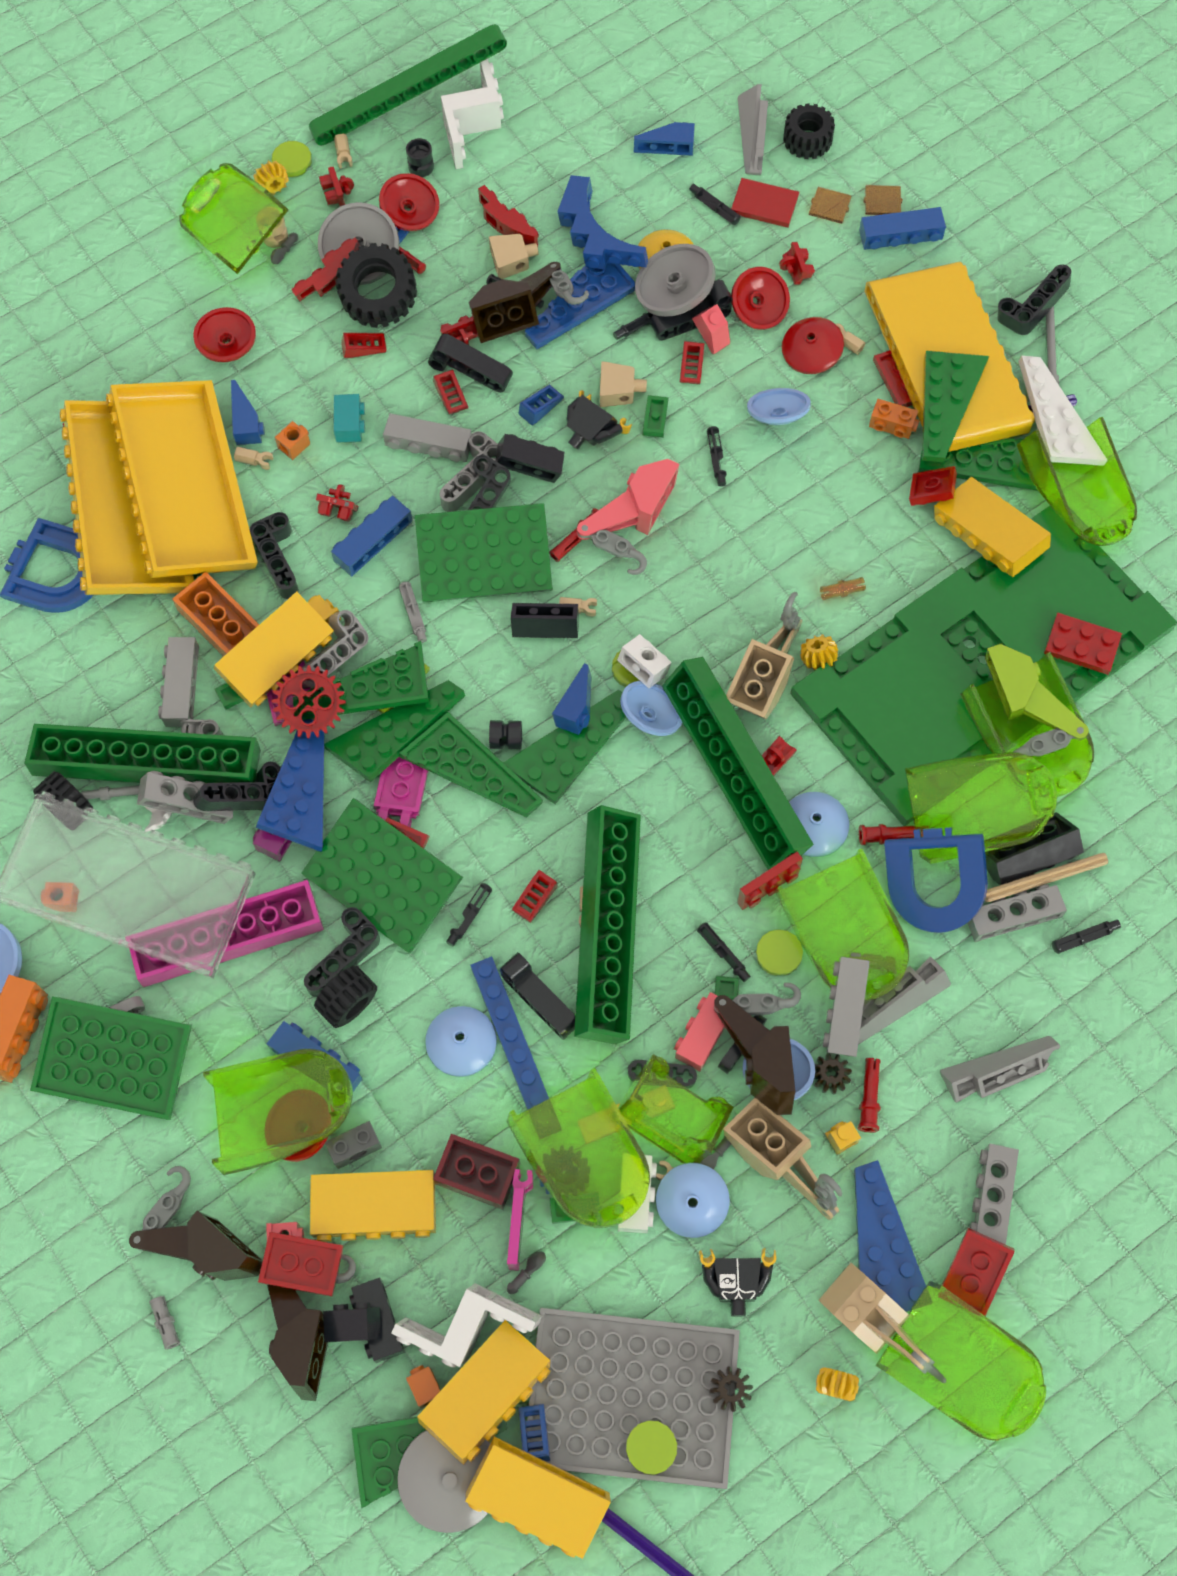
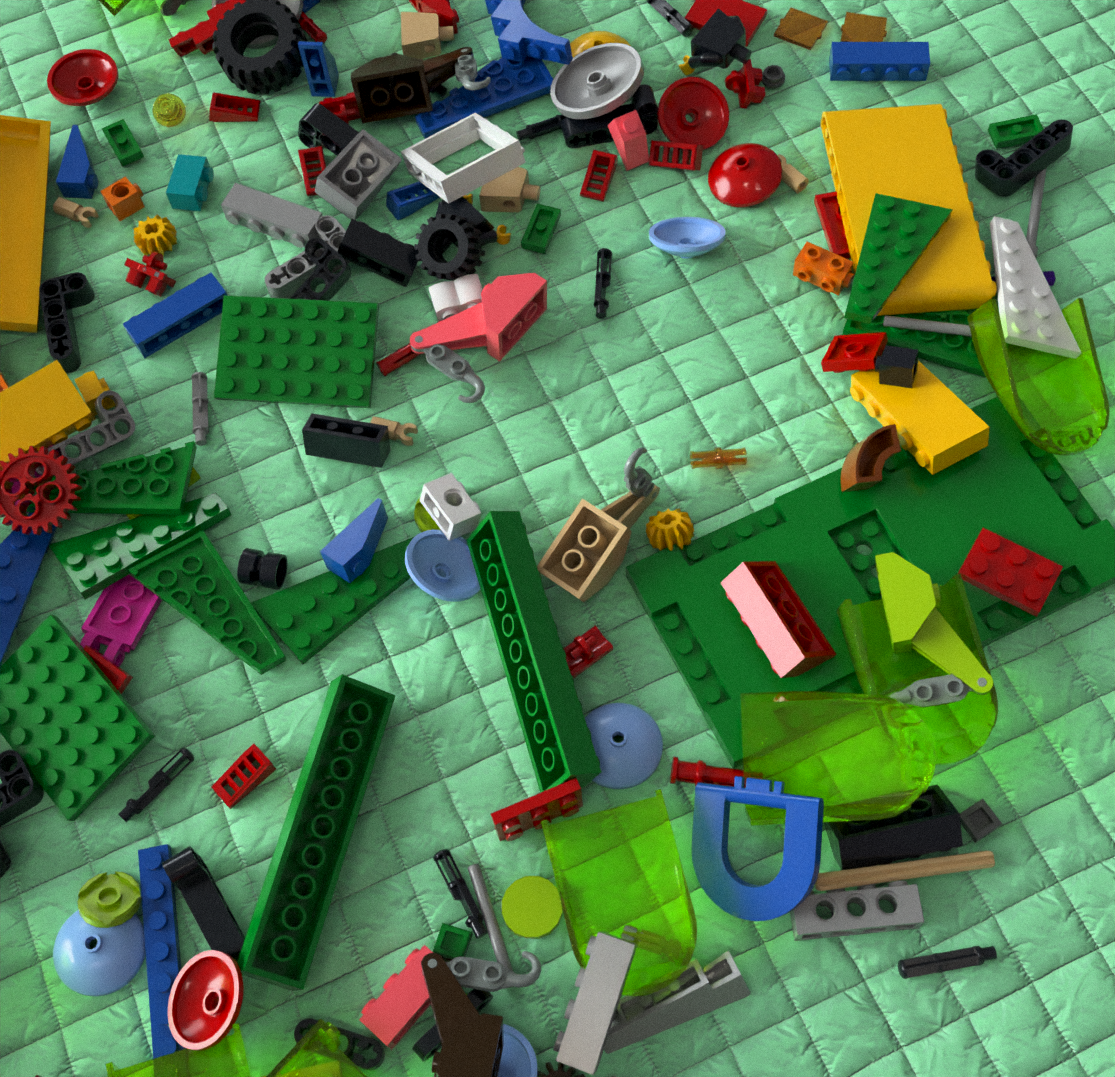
camera: 15 degrees right, 5 degrees down
none -> lime tile [77,871,141,928]
none -> green plate [102,119,144,167]
none -> yellow gear [133,214,177,257]
none -> clear yellow piece [152,93,186,127]
none -> red dish [168,950,244,1051]
none -> blue slope [298,41,339,97]
none -> light grey slope [315,129,402,220]
none -> white window [401,113,526,204]
none -> black tyre [414,213,485,280]
none -> white brick [429,274,483,321]
none -> light grey bar [467,864,513,972]
none -> red slope [649,140,703,171]
none -> black torso [679,9,752,75]
none -> slope [721,561,836,678]
none -> dark grey plate [761,65,785,88]
none -> dark orange brick [841,424,901,492]
none -> black brick [875,345,918,388]
none -> light grey bar [883,315,992,339]
none -> dark grey plate [960,799,1002,843]
none -> green plate [988,114,1044,149]

